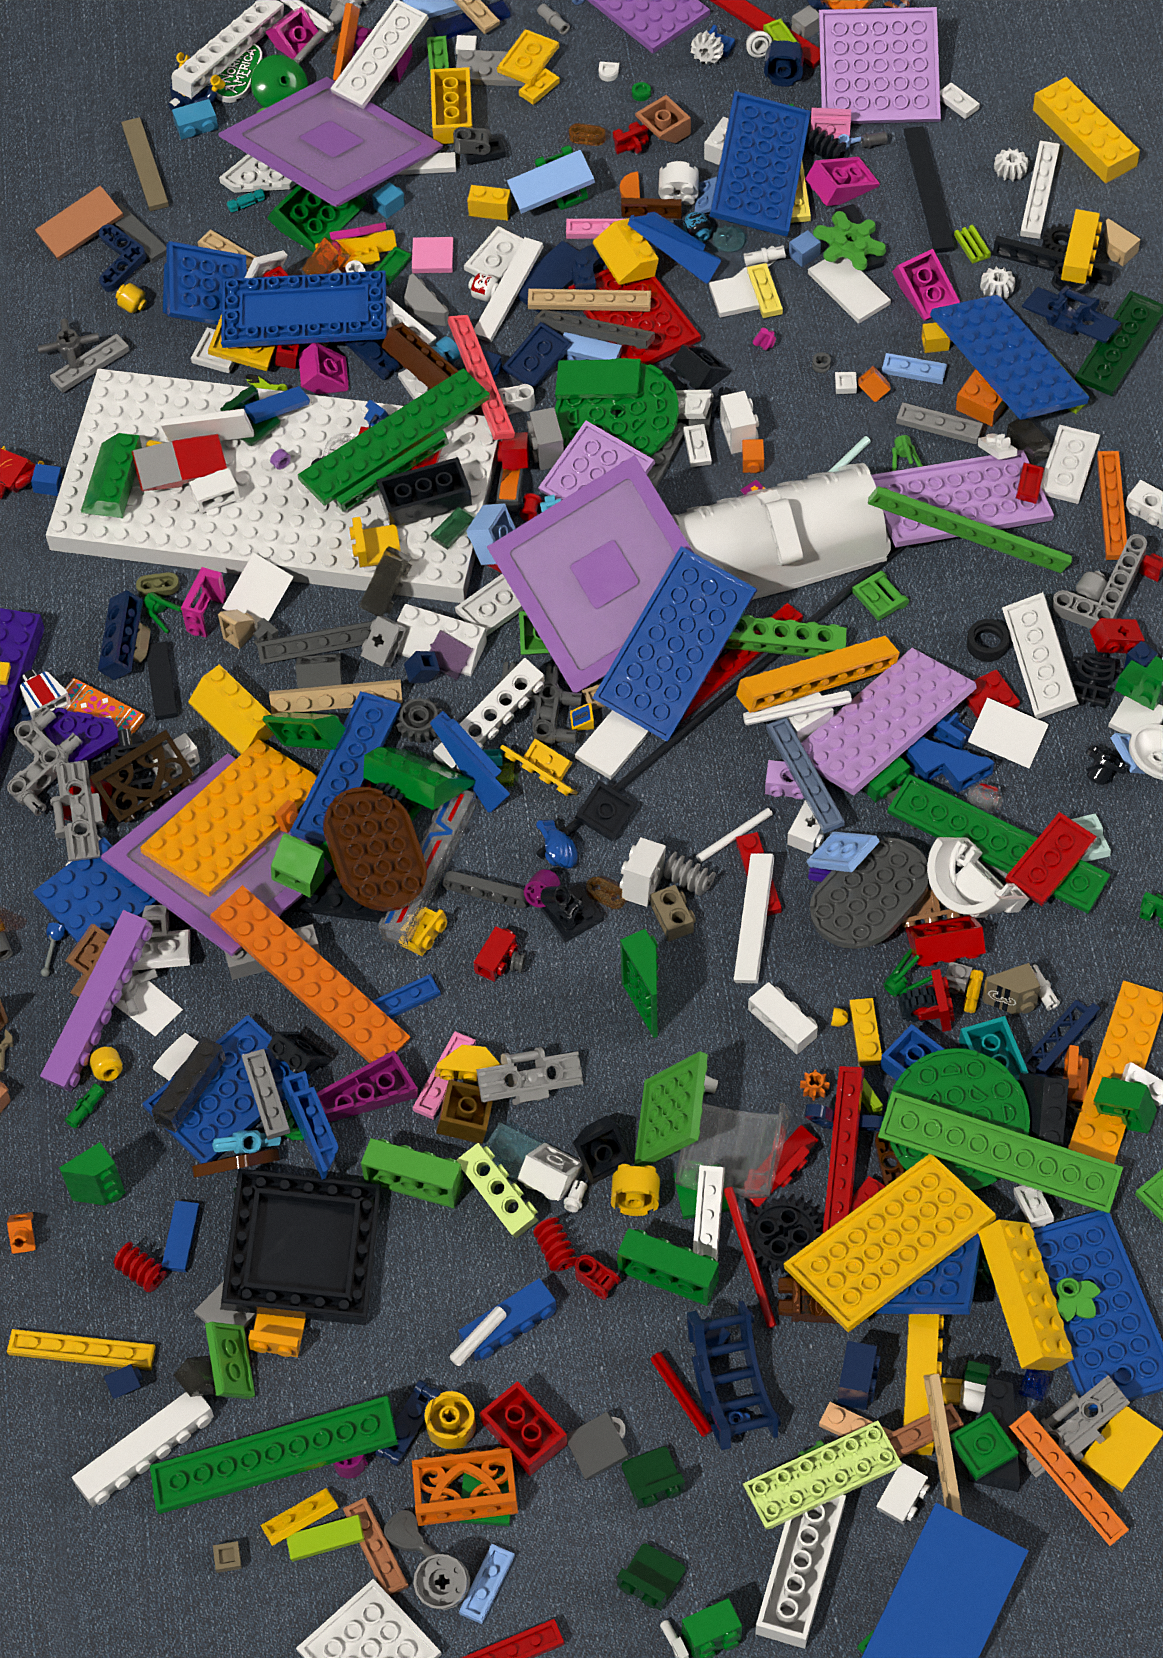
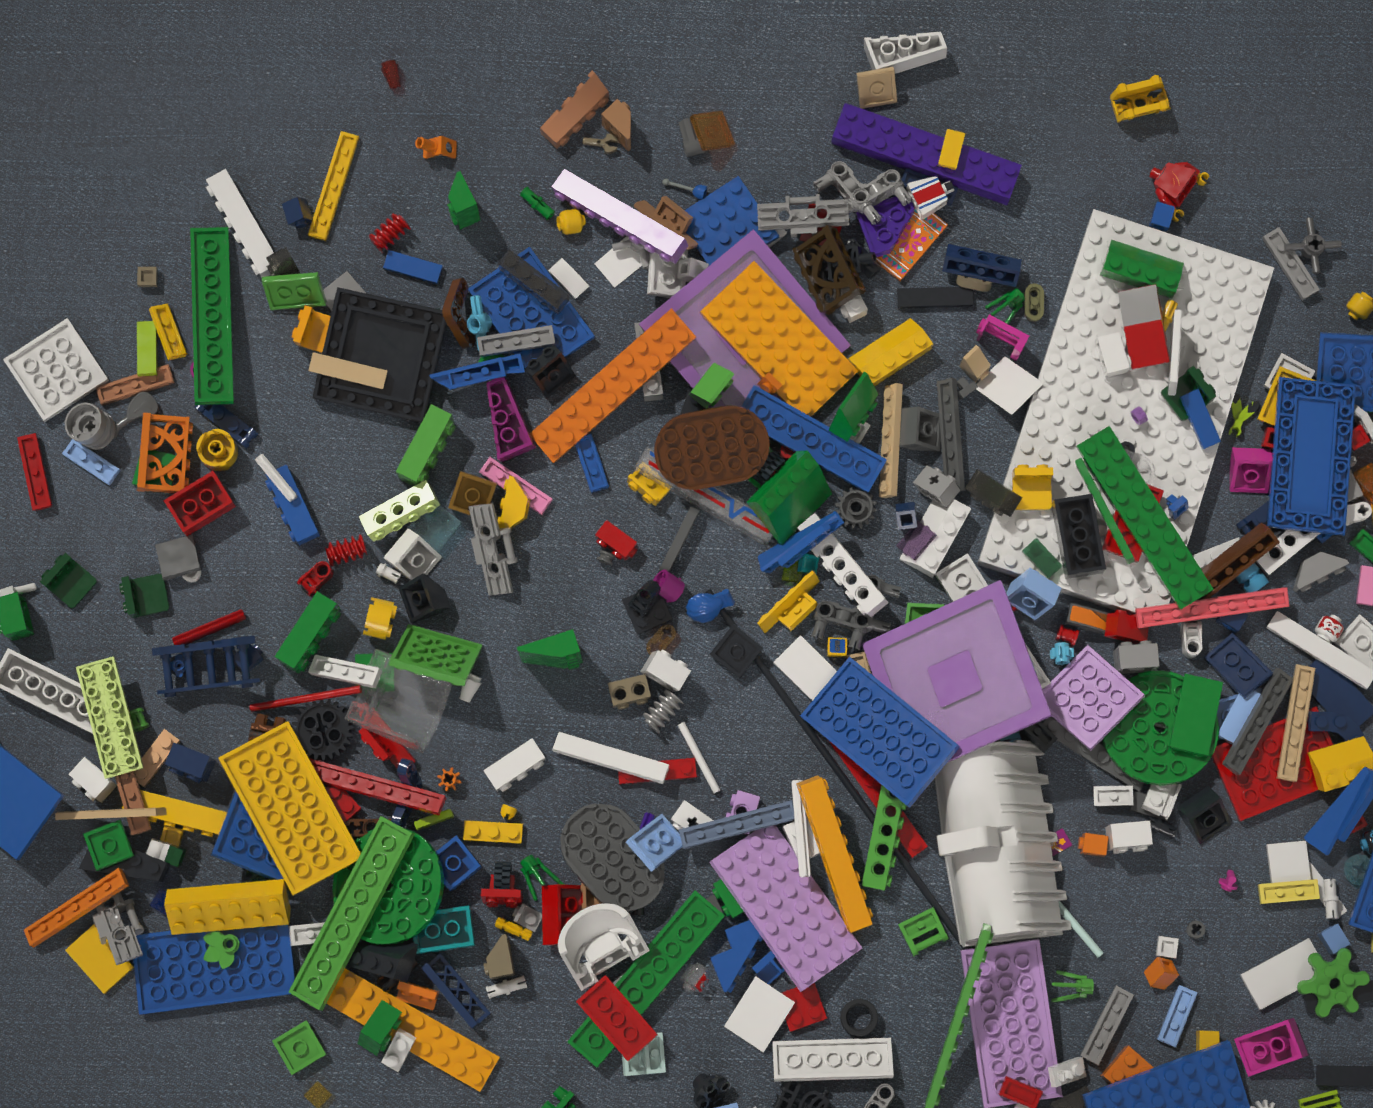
camera: 95 degrees right, 20 degrees up
none -> tan tile [308,352,387,389]

